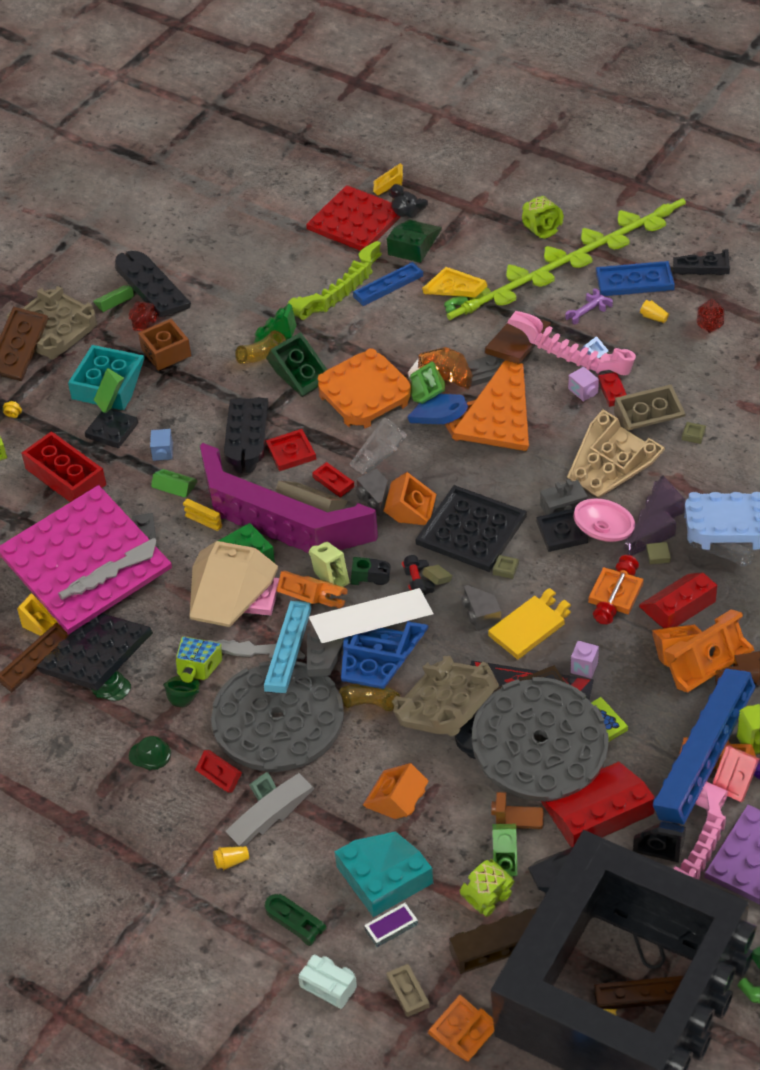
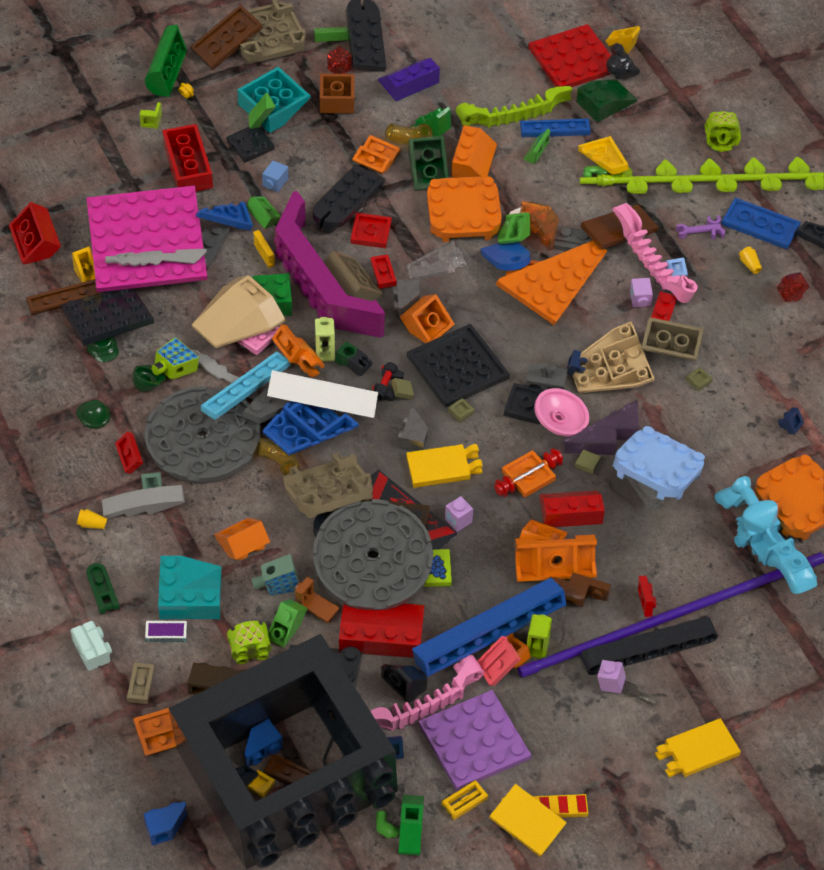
camera: 25 degrees right, 5 degrees up
none -> blue wing [196,202,253,231]
none -> blue slope [244,719,283,767]
none -> sand green torso [252,554,299,596]
none -> orange slope [352,135,401,174]
none -> dark purple slope [378,58,440,101]
none -> orange slope [451,125,497,178]
none -> bright green slope [524,129,550,164]
none -> dark blue tile [566,349,588,376]

